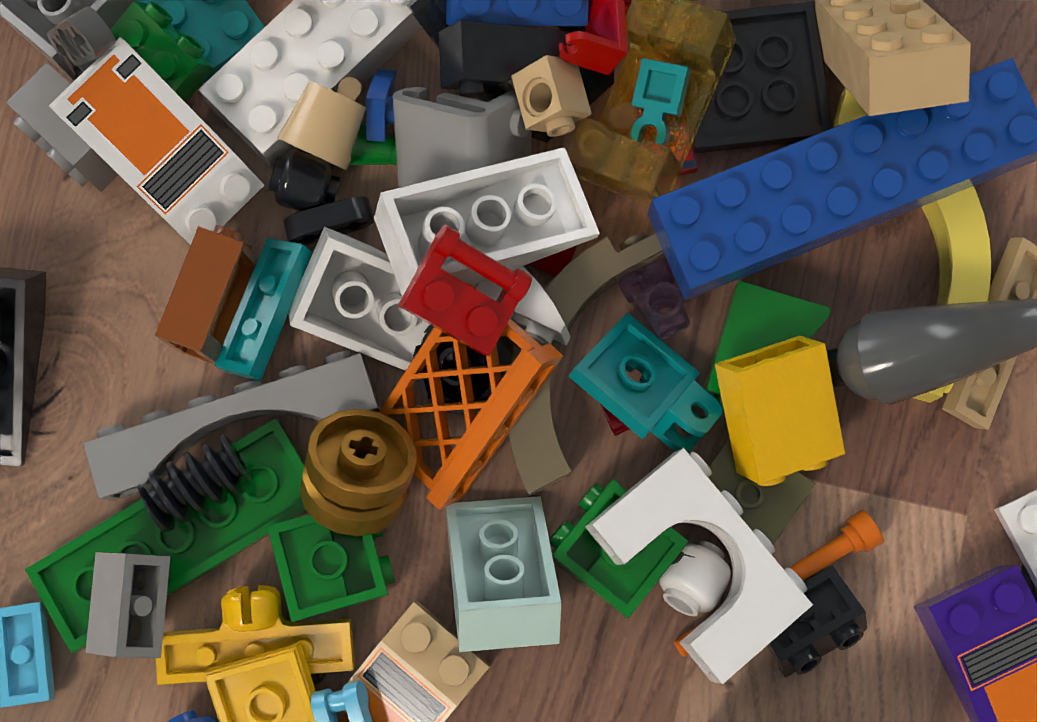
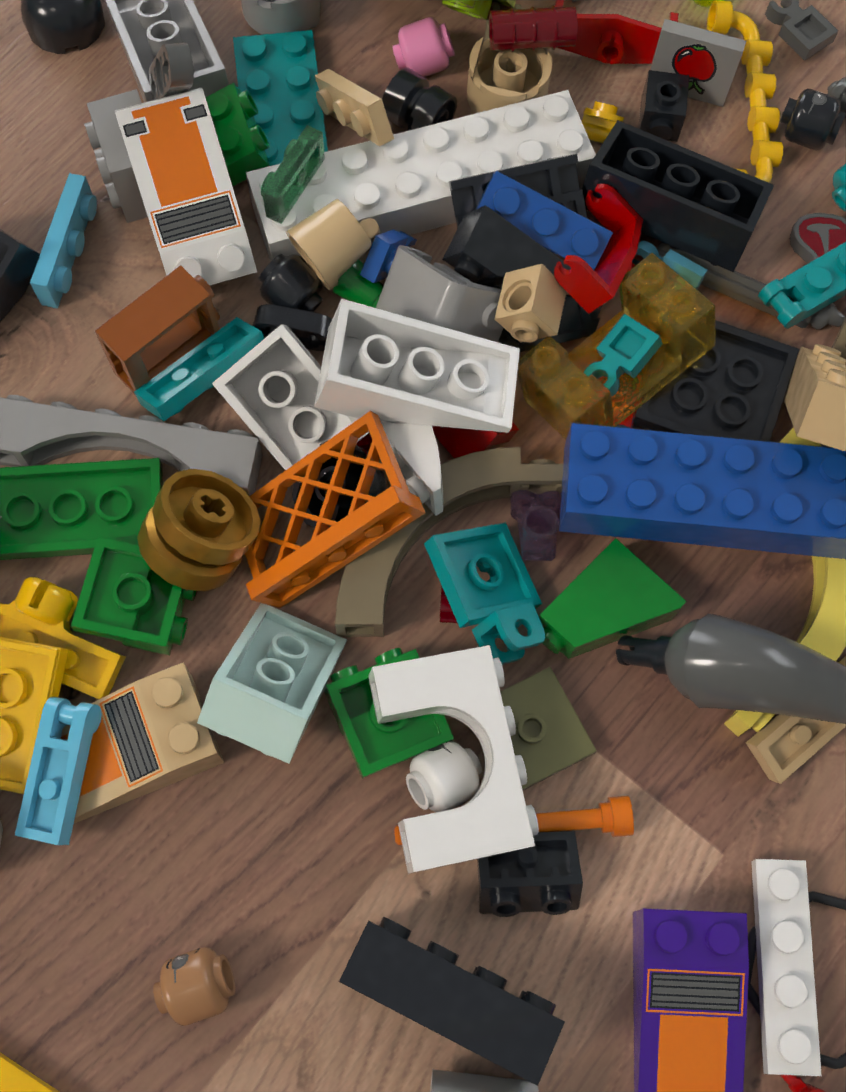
camera: 20 degrees right, 10 degrees down
black piece [138,434,252,532] -> none
red plate [398,225,532,356] -> none
yellow brick [715,336,845,486] -> none
none -> medium azure plate [30,173,97,308]
none -> clear green plate [261,125,325,224]

